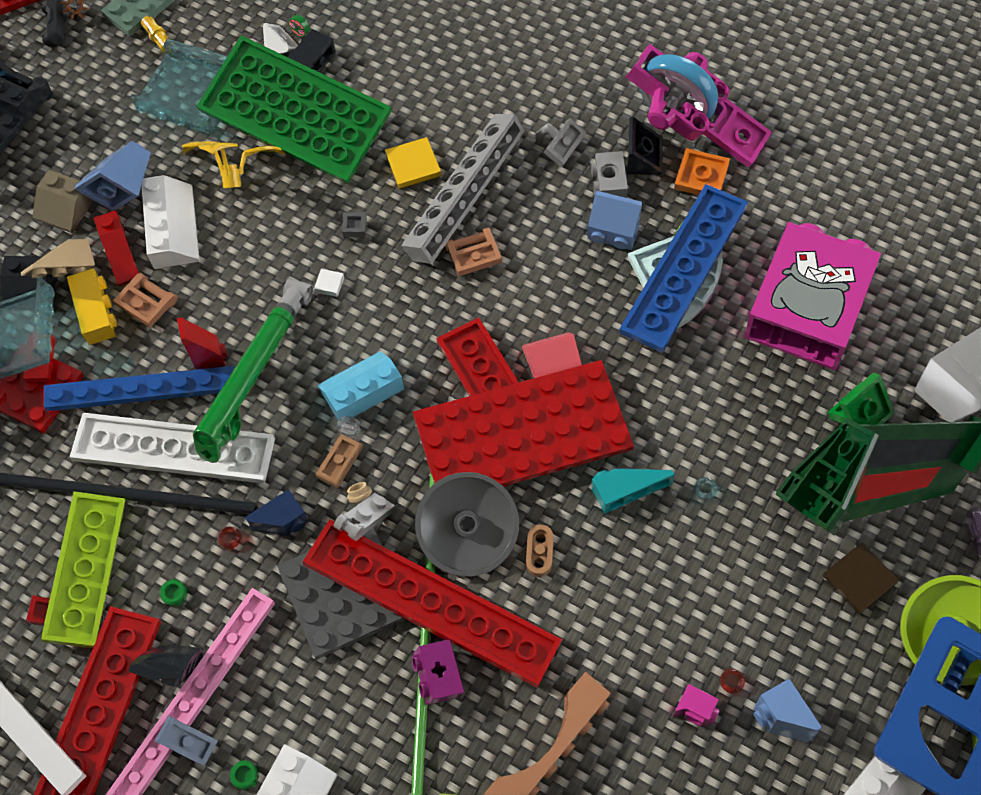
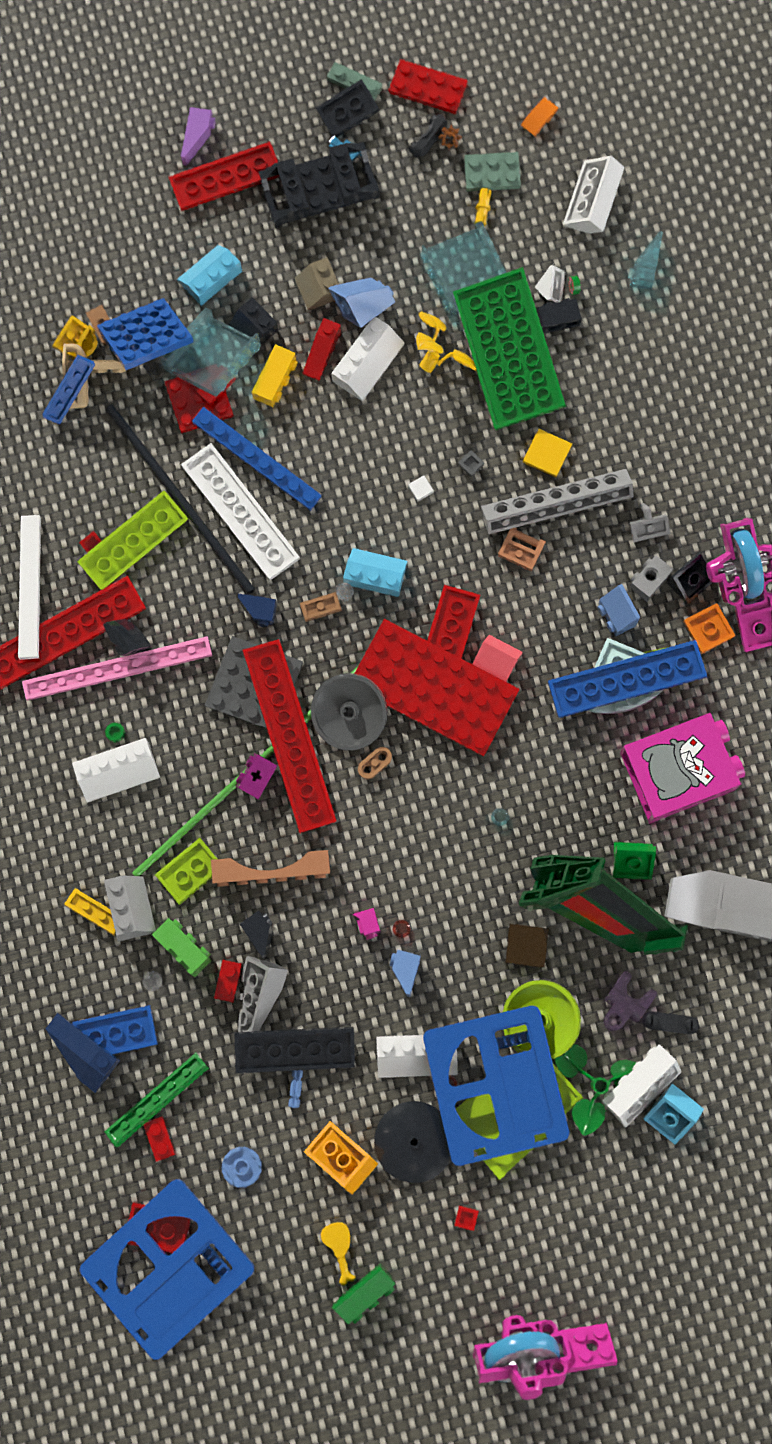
camera: 45 degrees right, 15 degrees up
tan slope [21,239,95,278] -> none
nougat plate [113,273,178,328] -> none
sand blue plate [155,716,217,766] -> none
green tile [160,579,188,607] -> none
red slope [177,317,228,370] -> none
green piece [193,278,313,463] -> none
clear red piece [218,526,241,549] -> none
light grey plate [334,493,395,541] -> none
tan plate [347,482,372,504] -> none
teal slope [591,469,675,514] -> none

